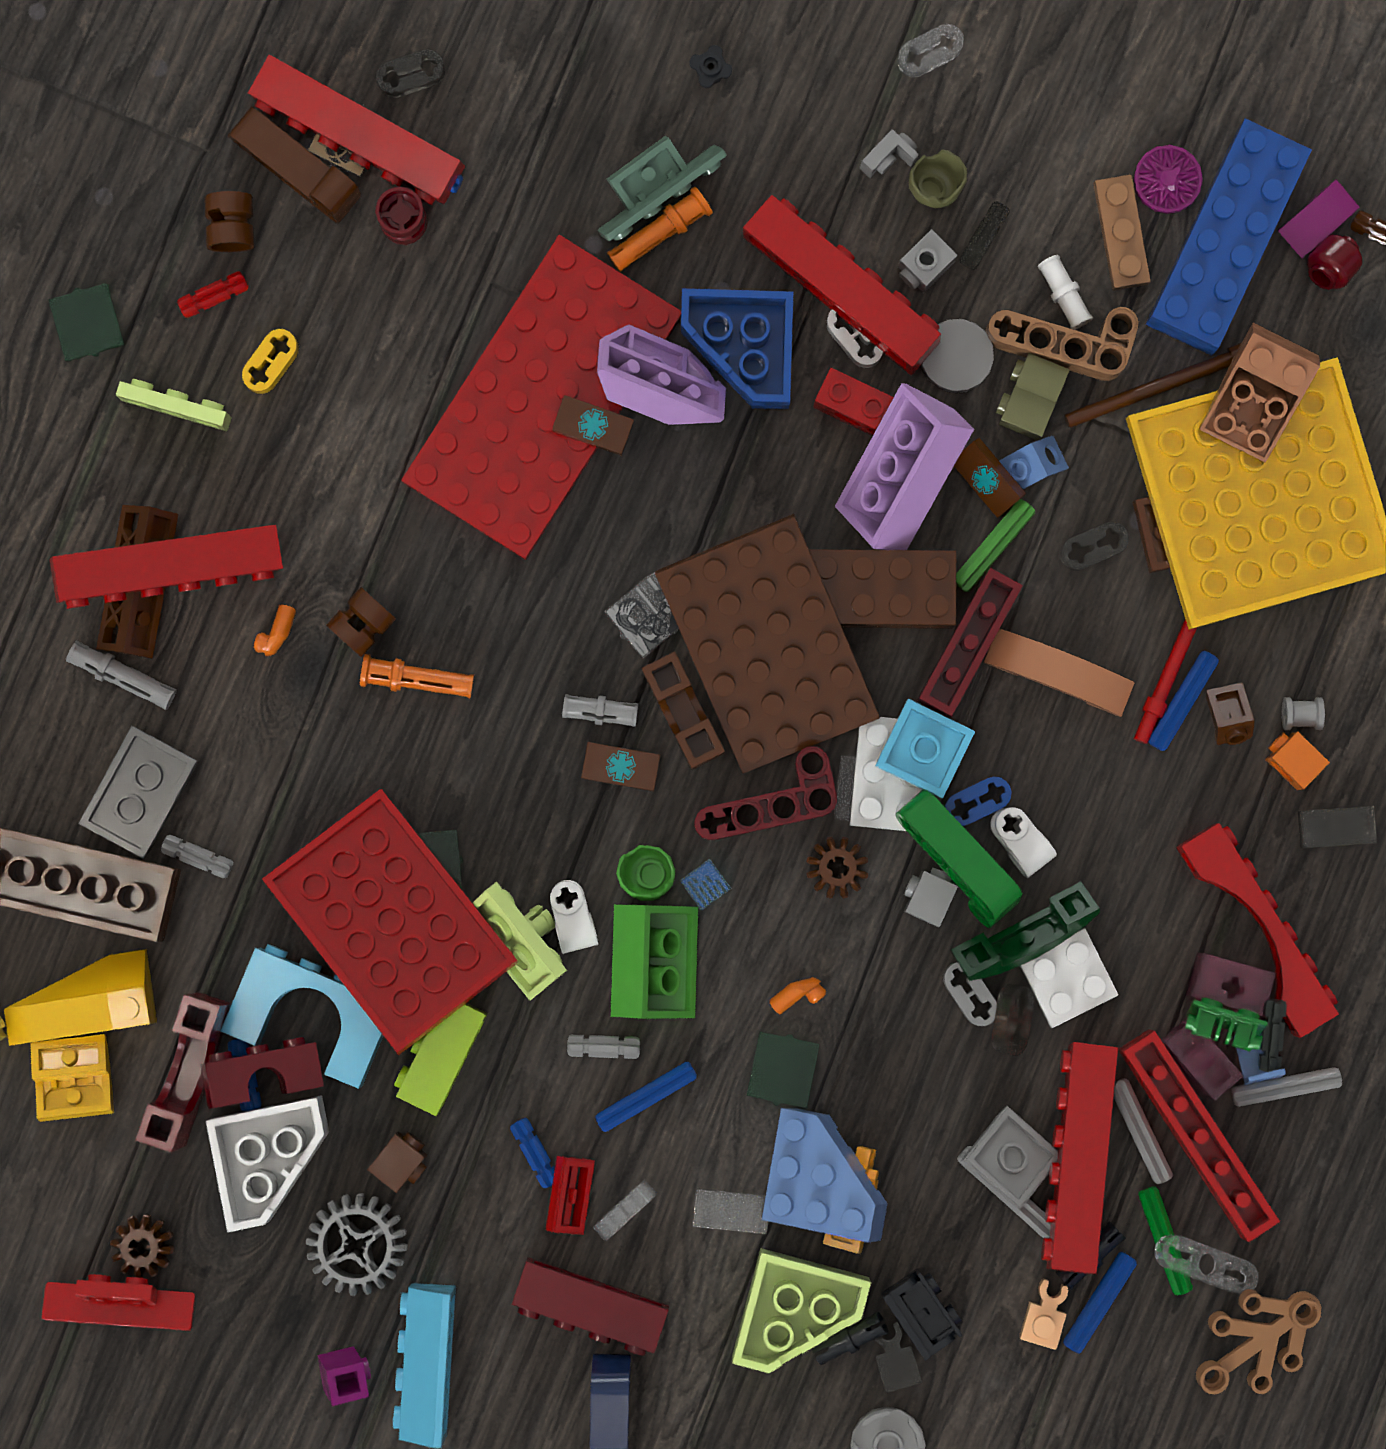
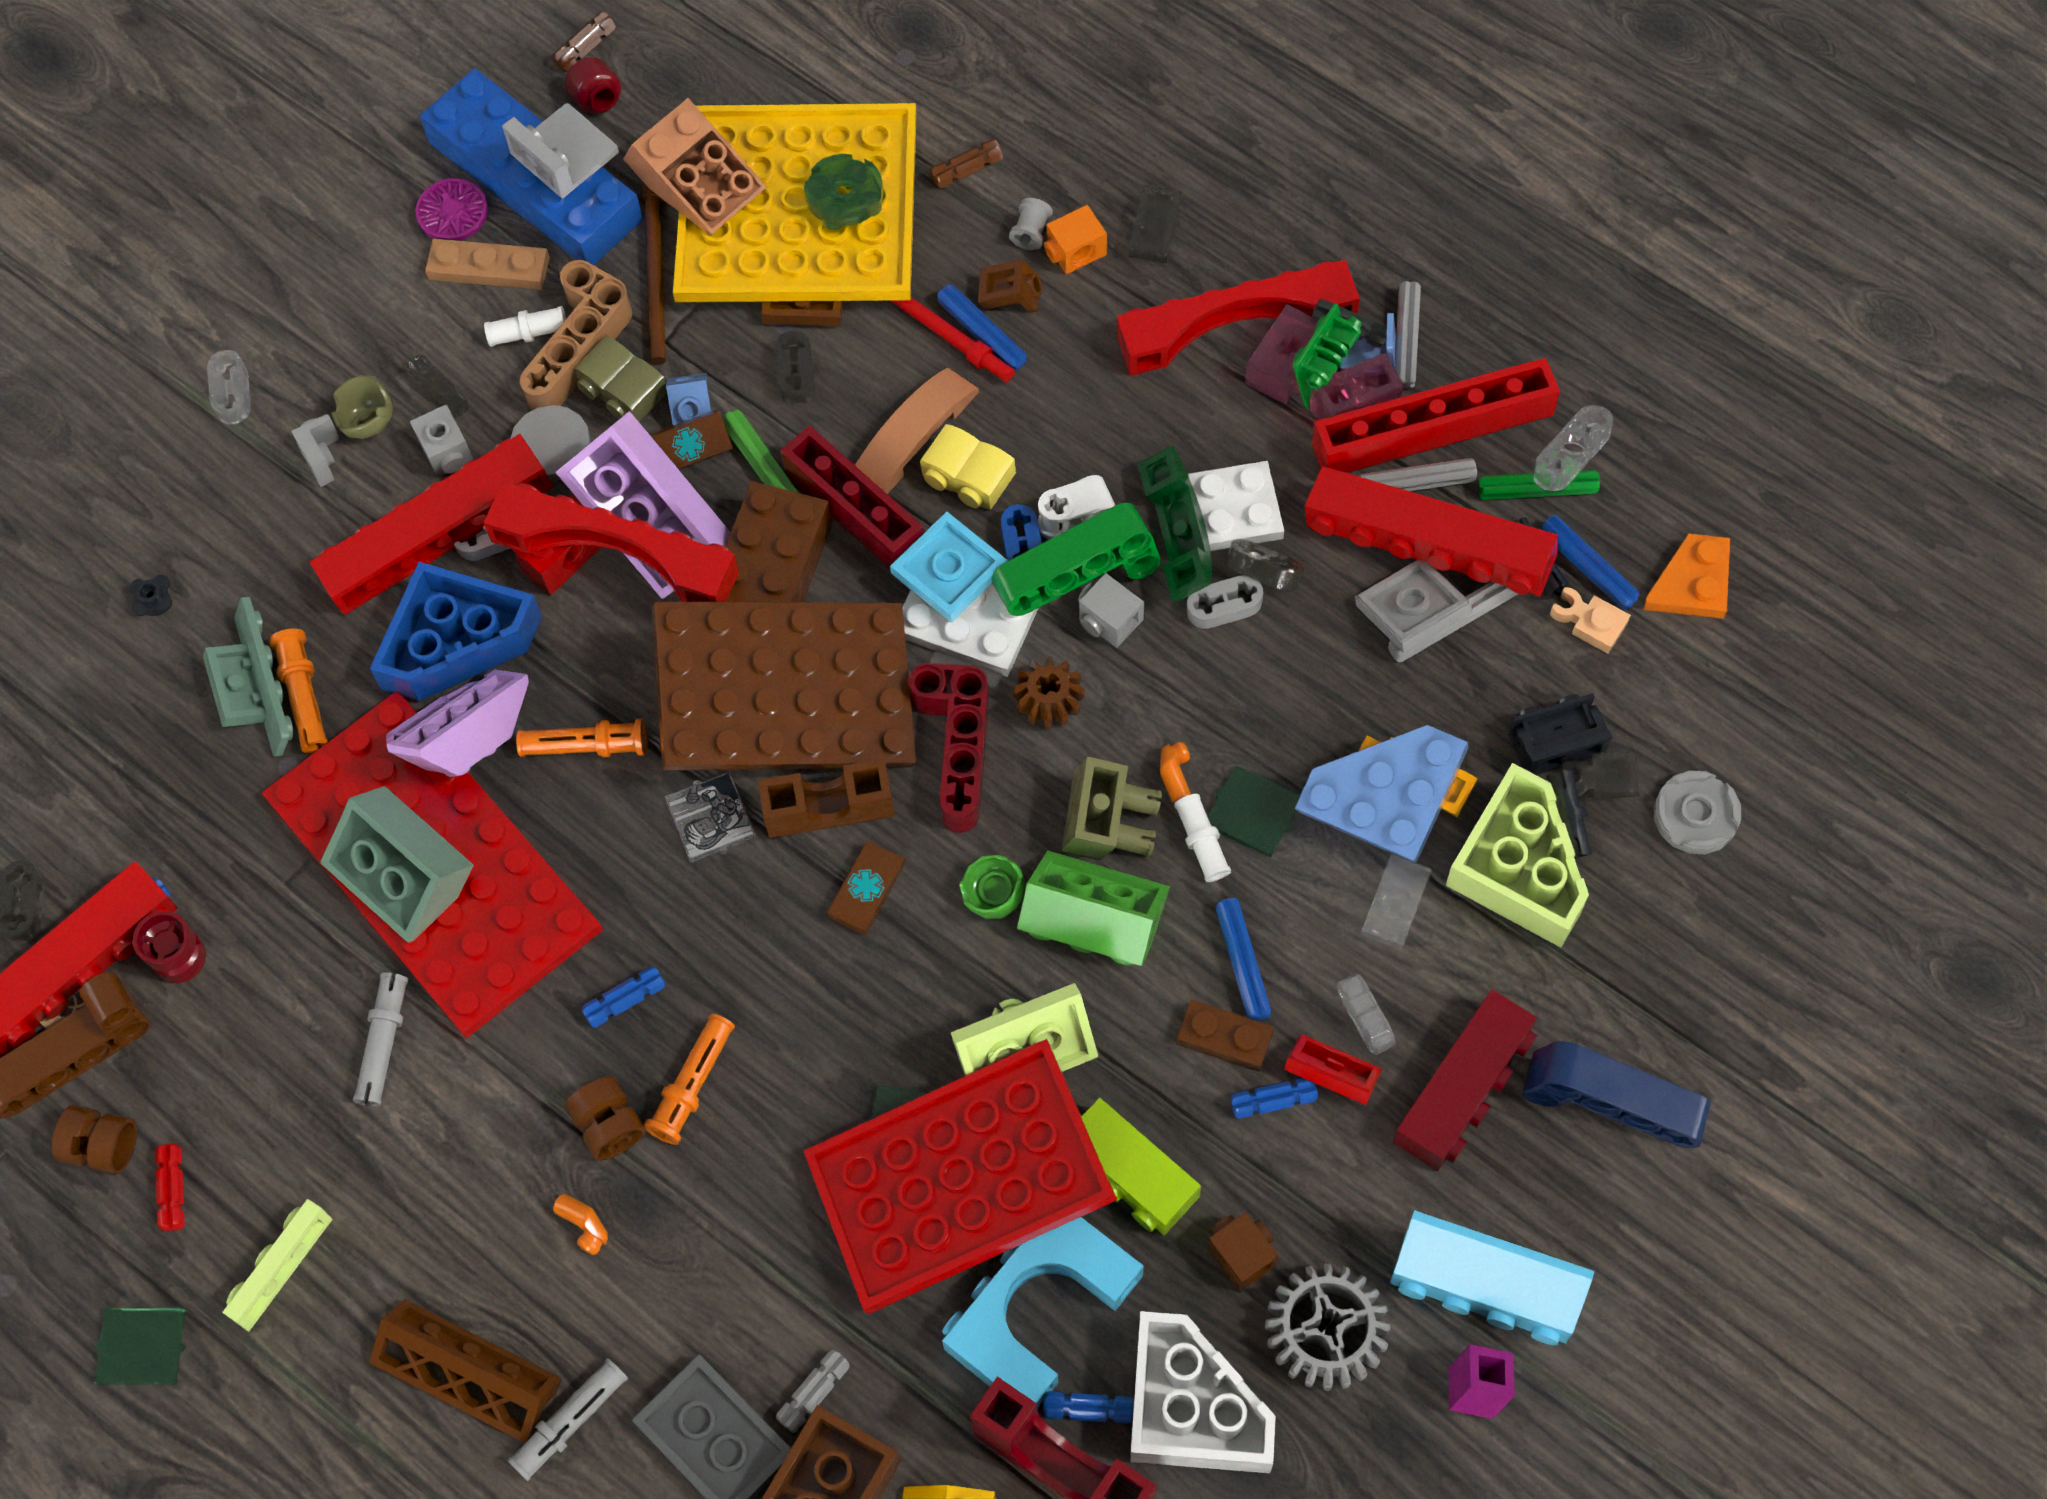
camera: 70 degrees left, 20 degrees down
red brick [49,525,283,609] -> none
dark red arch [200,1037,324,1109] -> none
yellow beam [242,329,299,394] -> none
white piece [550,880,599,954] -> none
reddish brown tile [552,395,634,456] -> none
light grey pin [562,694,639,727] -> none
light grey axle [567,1034,640,1059] -> none
clear light blue tile [680,859,731,911] -> none
medium nougat plant [1196,1289,1321,1394] -> none
magenta slope [1278,179,1360,259] -> none
none -> sand green slope [320,786,474,943]
none -> light grey pin [352,973,409,1107]
none -> red arch [483,481,739,602]
none -> light grey bracket [502,103,619,199]
none -> orange pin [516,718,648,758]
none -> blue axle [582,966,665,1027]
none -> clear green plate [804,154,884,230]
none -> light yellow brick [920,424,1016,510]
none -> reddish brown axle [930,139,1003,188]
none -> olive brick [1061,756,1162,860]
none -> white pin [1174,794,1231,882]
none -> reddish brown plate [1177,999,1274,1072]
none -> orange wing [1643,534,1730,619]

